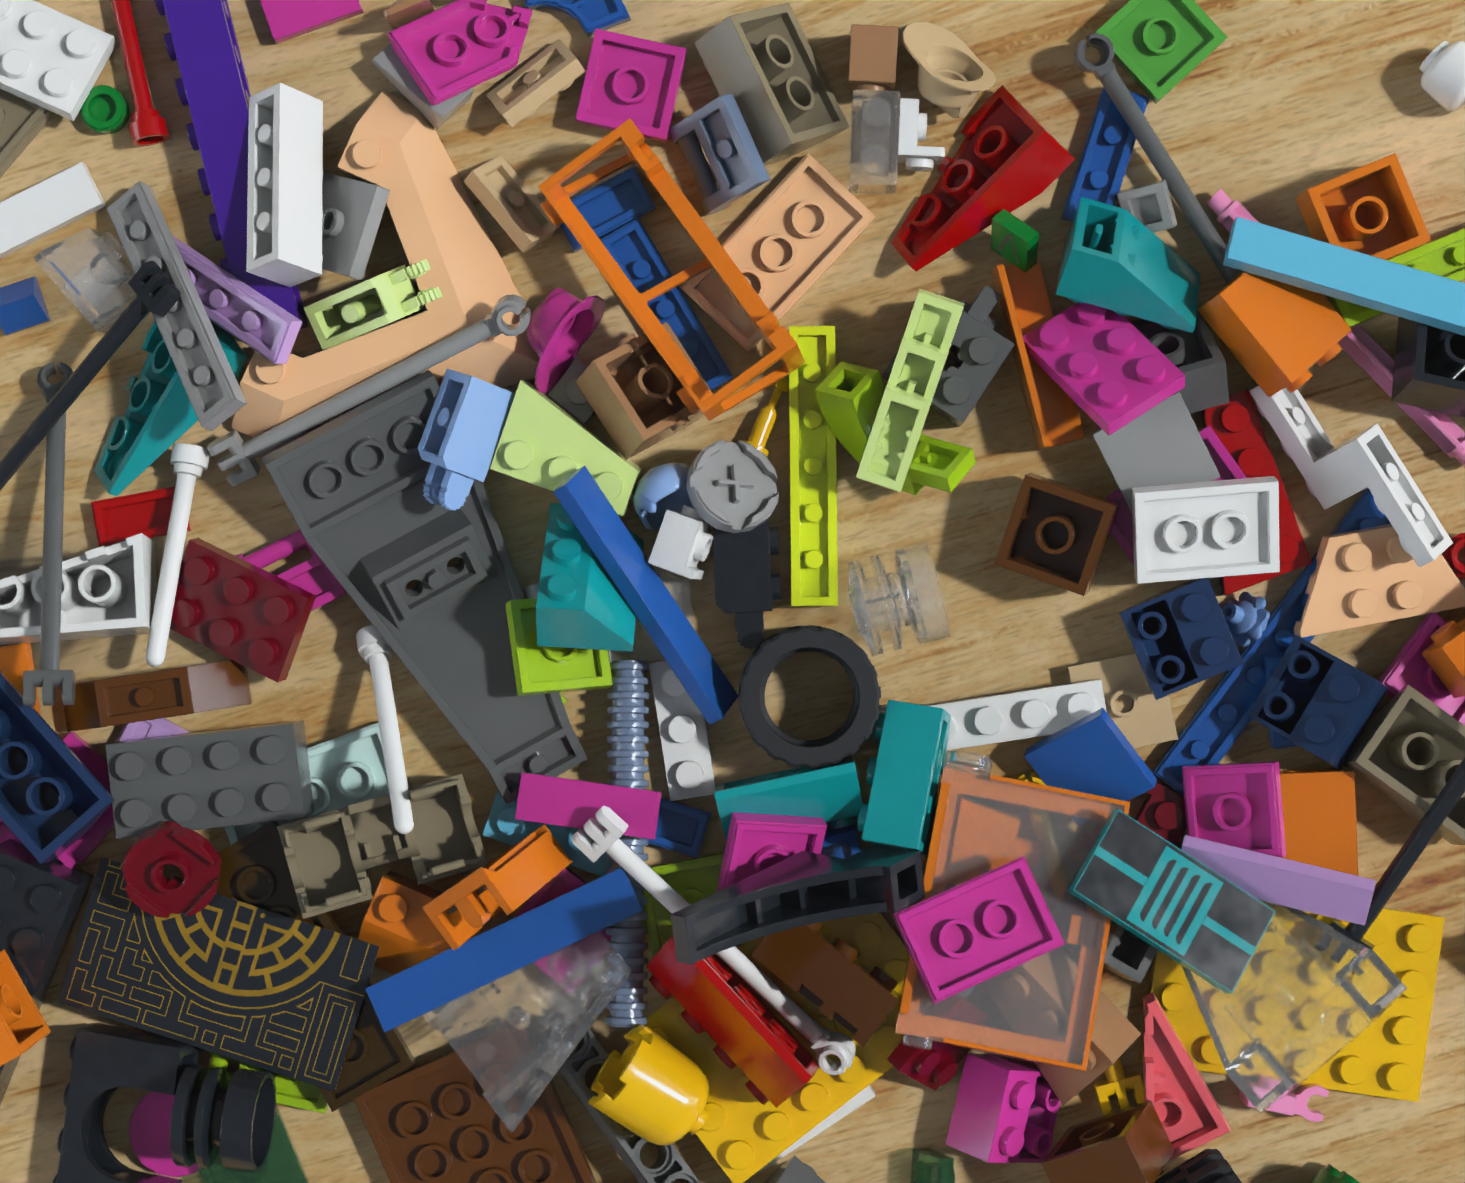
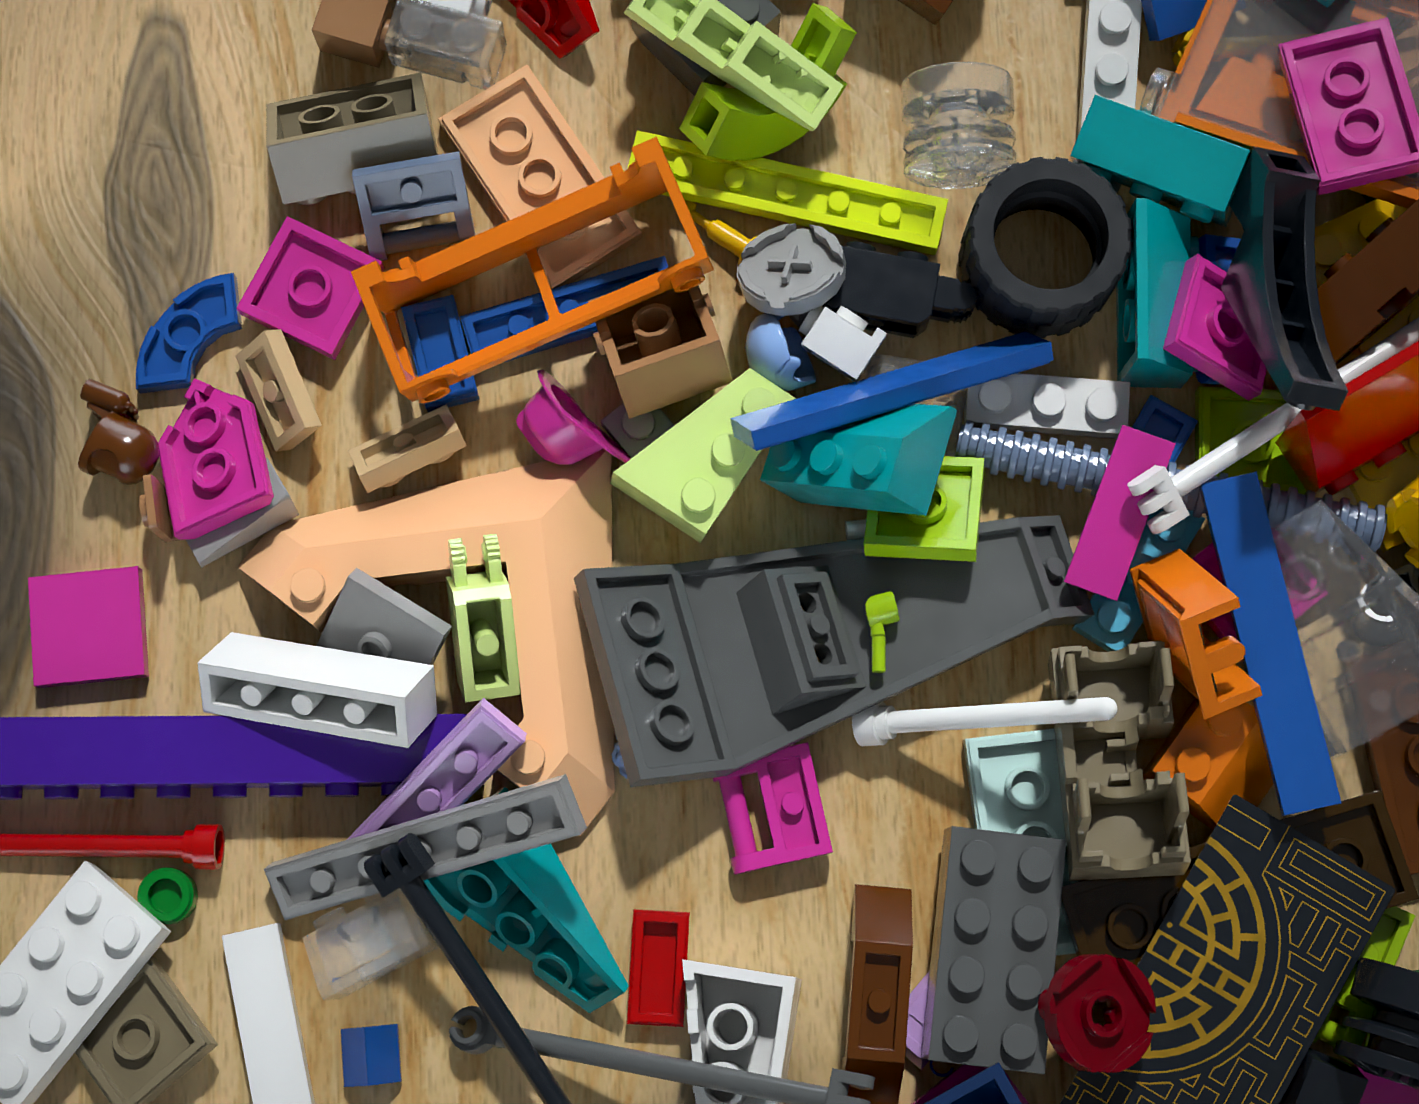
camera: 80 degrees left, 10 degrees down
white piece [145,443,210,667] -> none
dark red plate [170,538,316,683] -> none
light grey hinge [206,294,531,487] -> none
light blue hinge [418,369,515,511] -> none
none -> lime hand [865,591,900,673]

